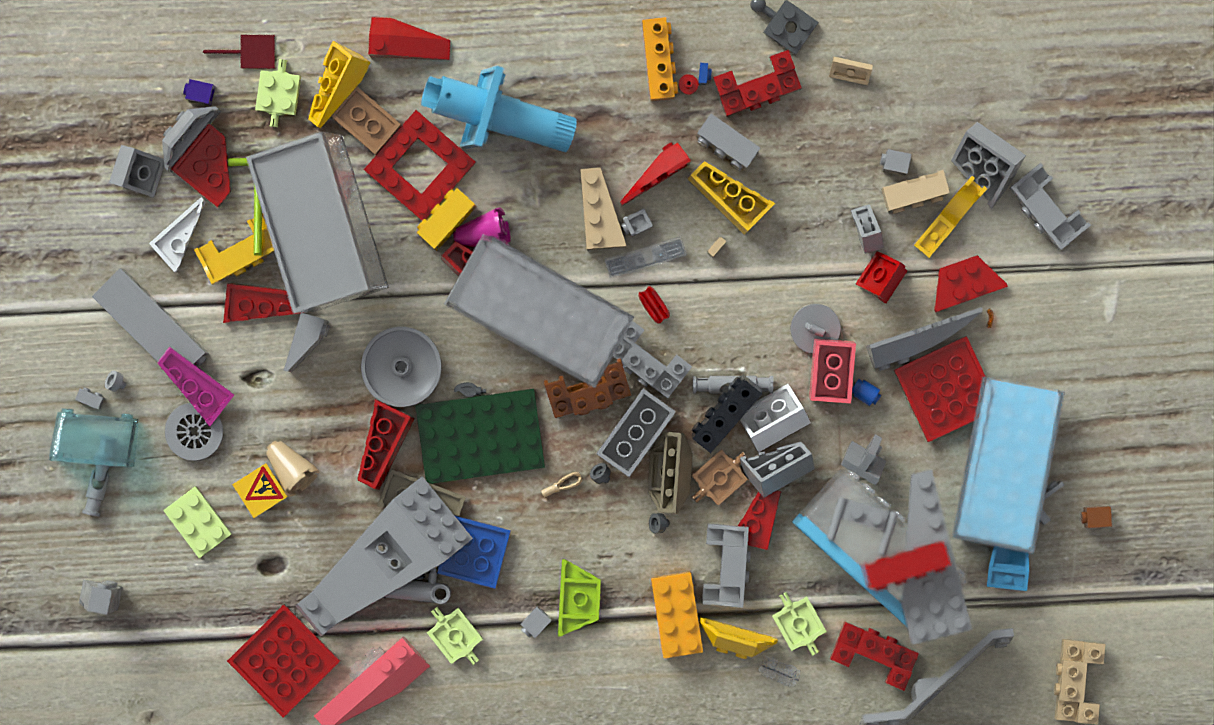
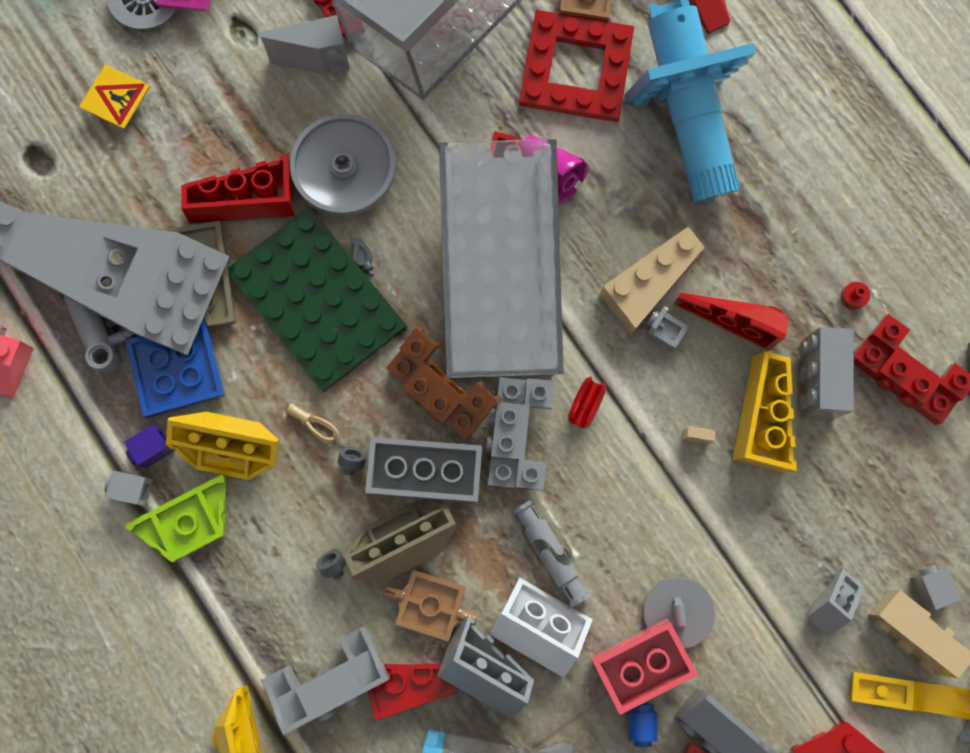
camera: 55 degrees right, 10 degrees down
yellowish green plate [163,486,232,558] -> none
tan cone [266,441,320,497] -> none
yellow brick [416,188,477,251] -> none
yellowish green plate [427,607,483,665] -> none
clear slope [604,236,687,278] -> none
light orange brick [642,17,678,101] -> none
light orange brick [651,571,703,658] -> none
black brick [691,374,763,453] -> none
blue plate [698,63,712,85] -> none
red bracket [856,251,908,304] -> none
none -> dark purple brick [124,424,175,468]
none -> yellow wedge [166,412,279,480]

